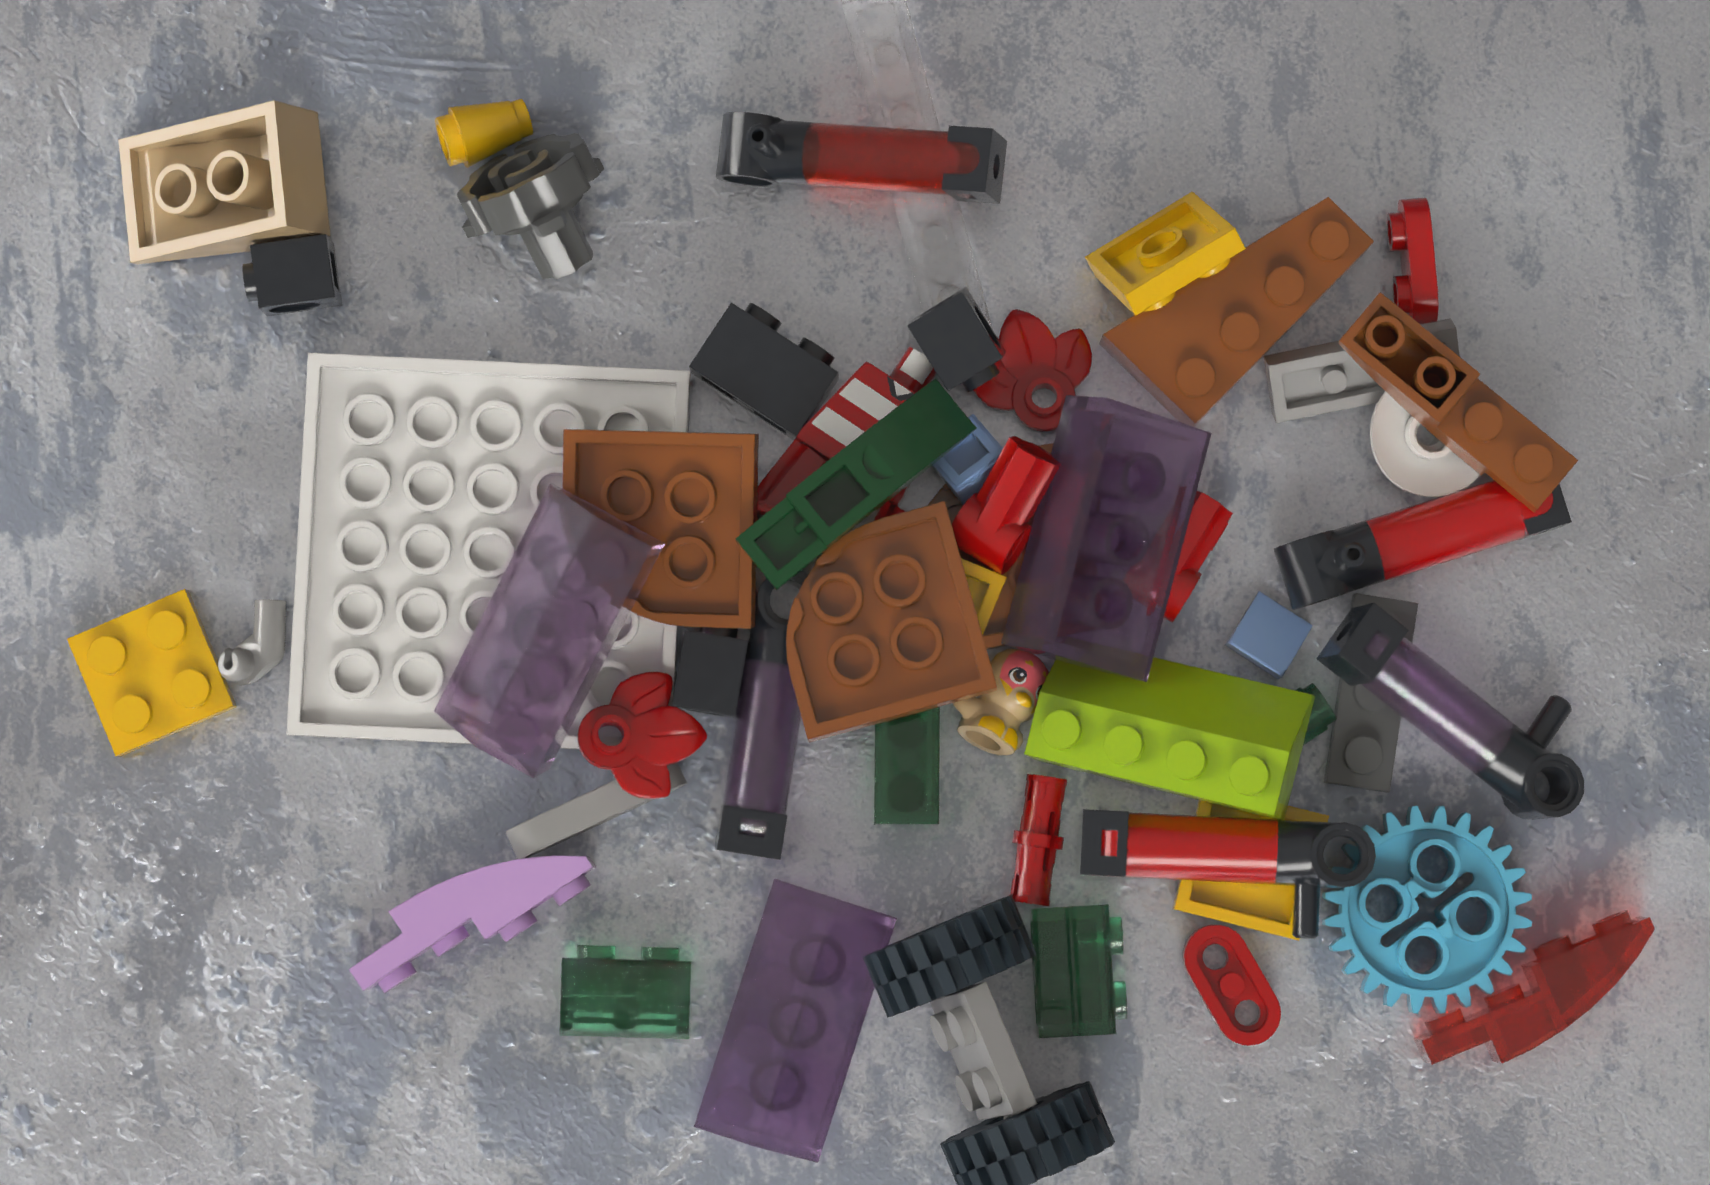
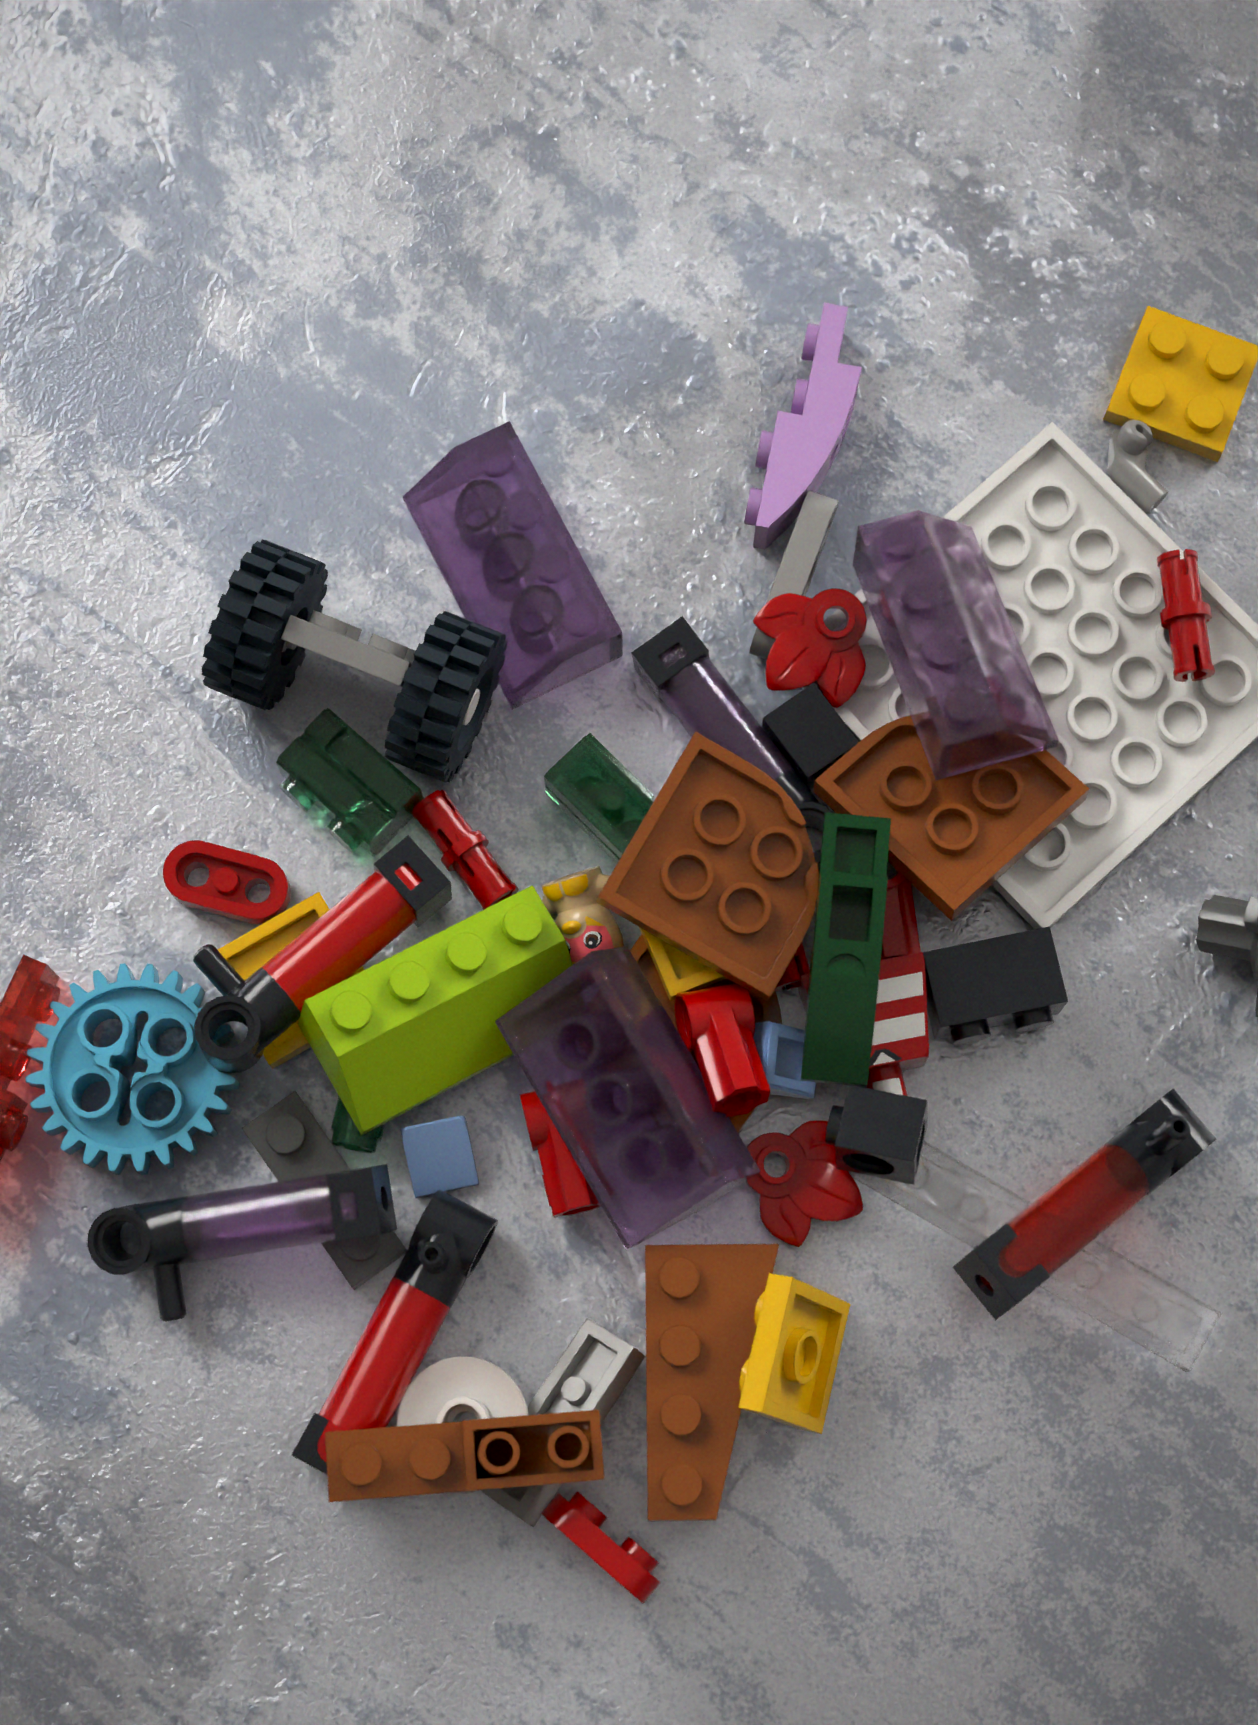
camera: 135 degrees right, 10 degrees down
clear green brick [559,945,693,1039] -> none
none -> red pin [1157,549,1215,682]

